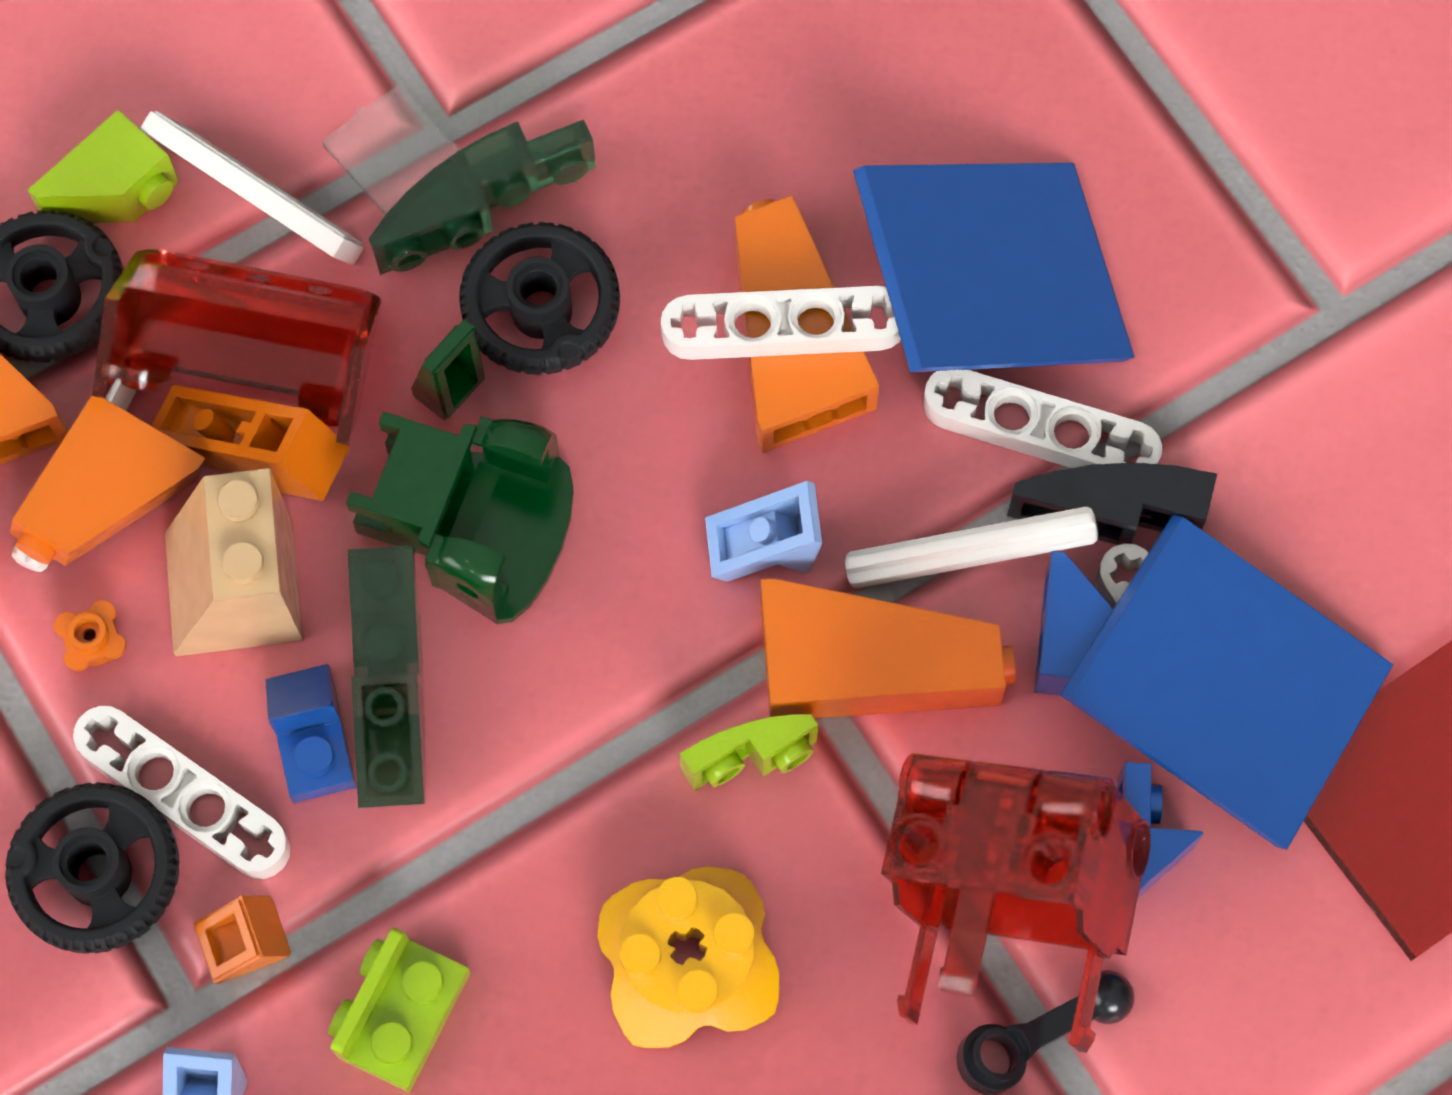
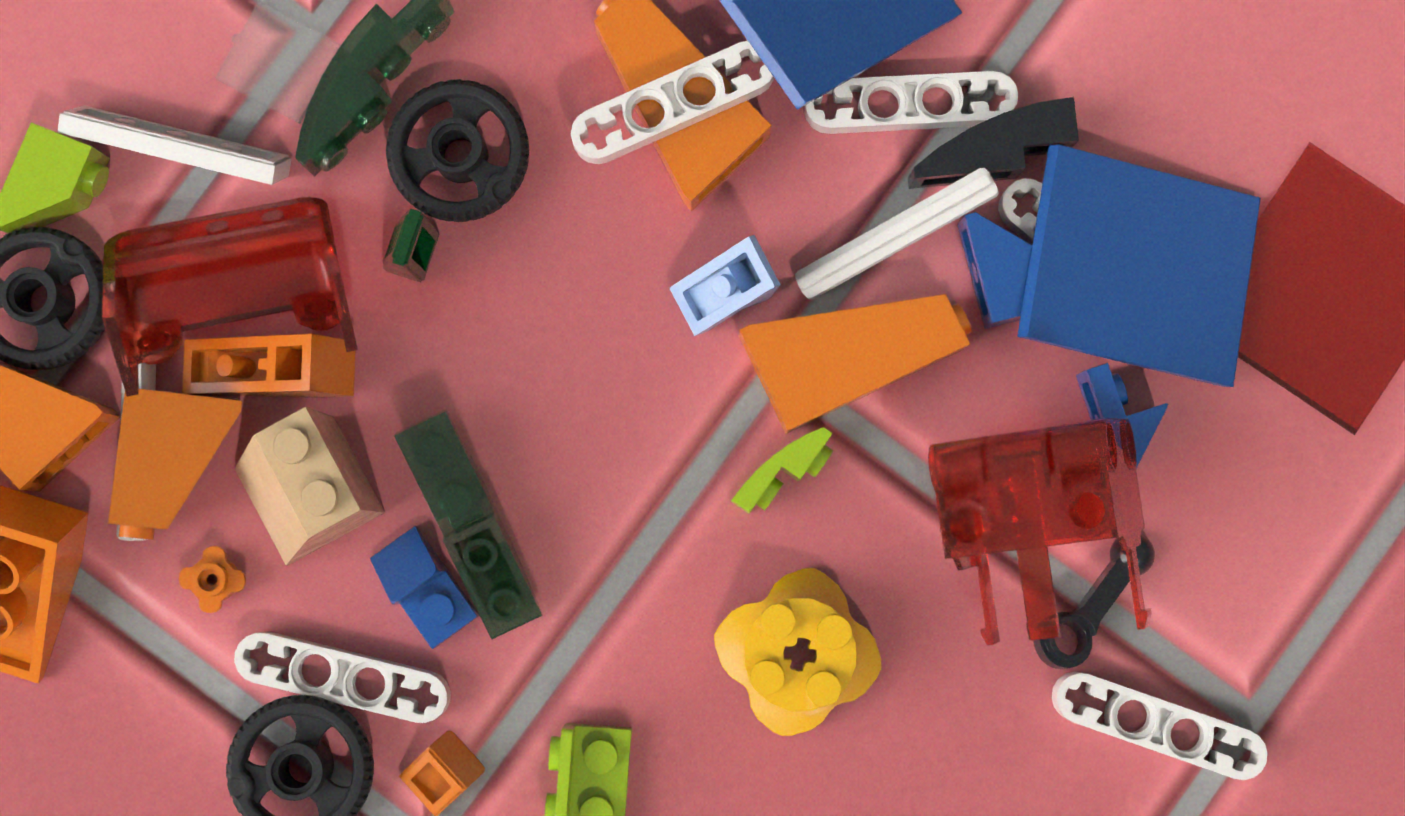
camera: 20 degrees left, 15 degrees up
dark green piece [346,411,574,624] -> none

